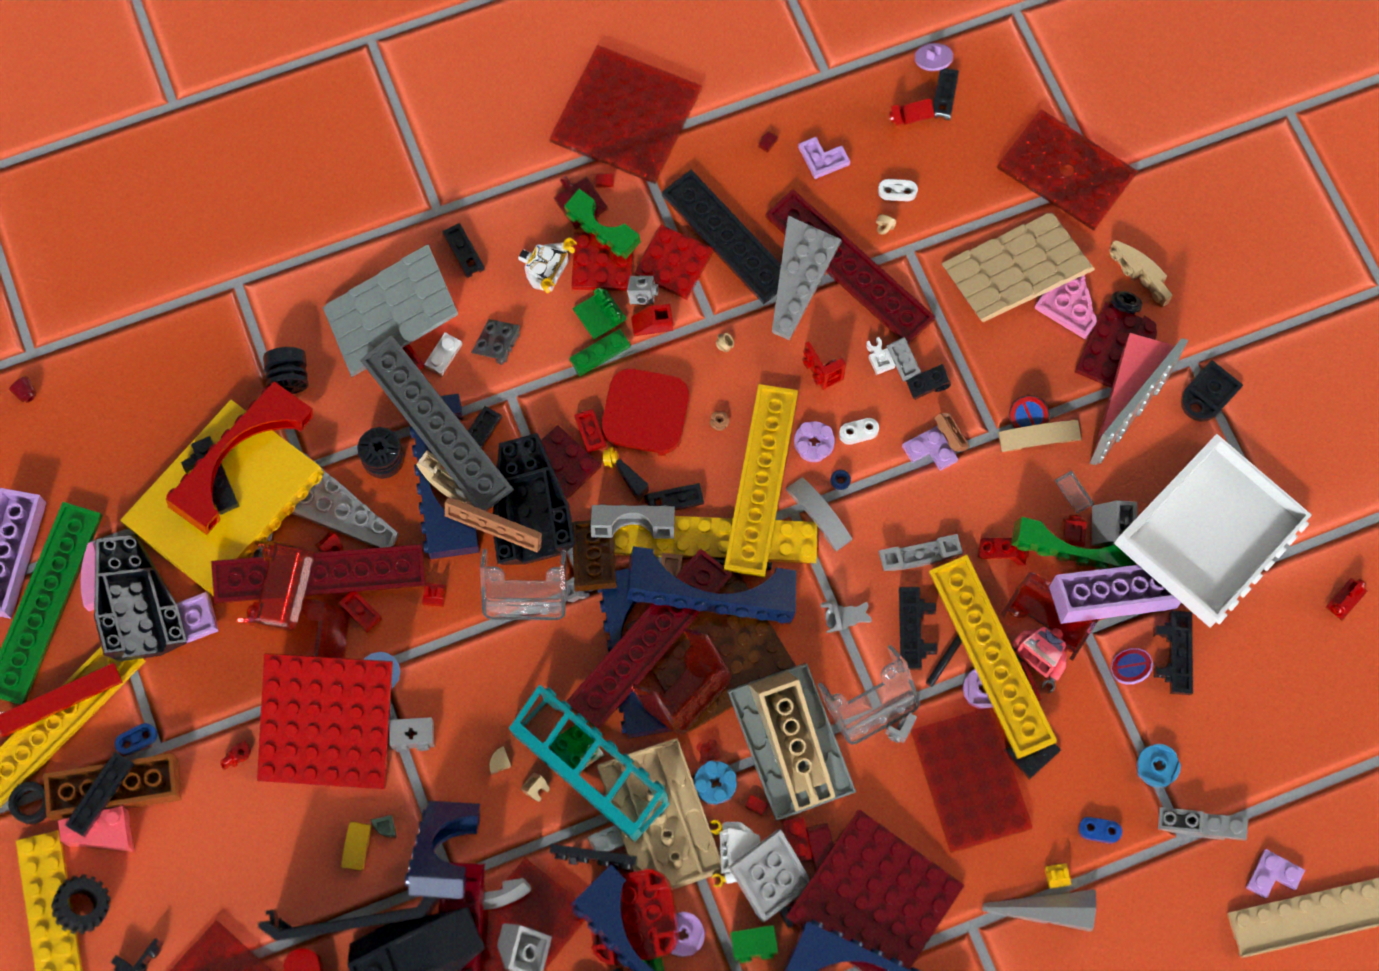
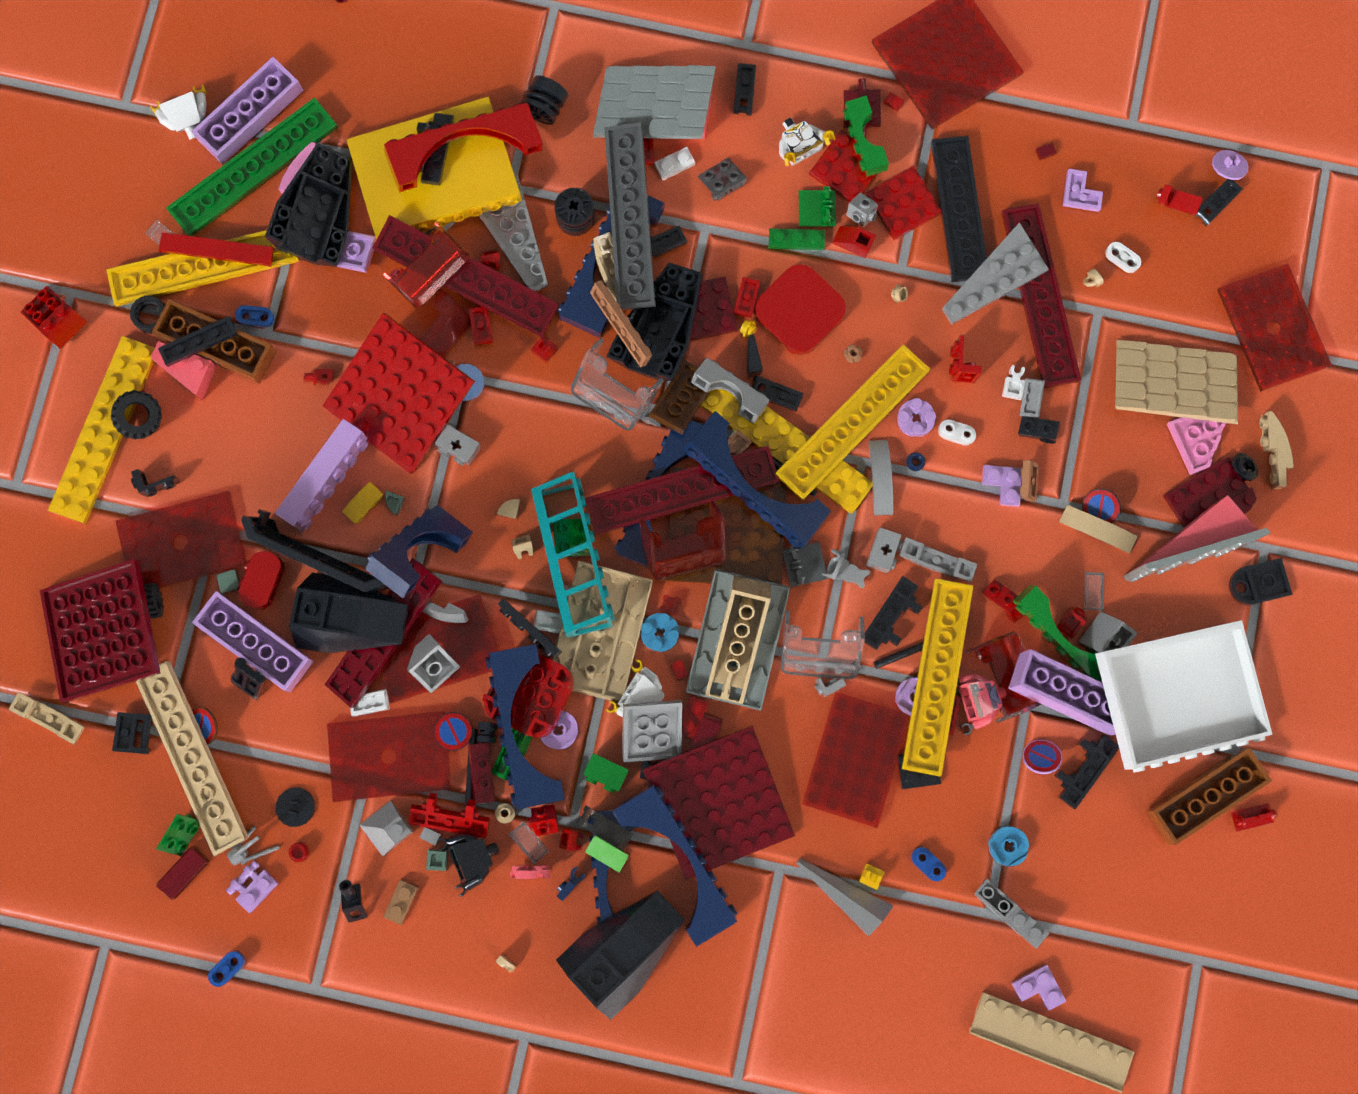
camera: 30 degrees right, 10 degrees up
none -> lavender brick [275,419,368,532]
none -> dark grey hinge [783,542,828,587]
none -> light grey brick [866,528,903,573]
none -> dark orange brick [1146,747,1272,845]

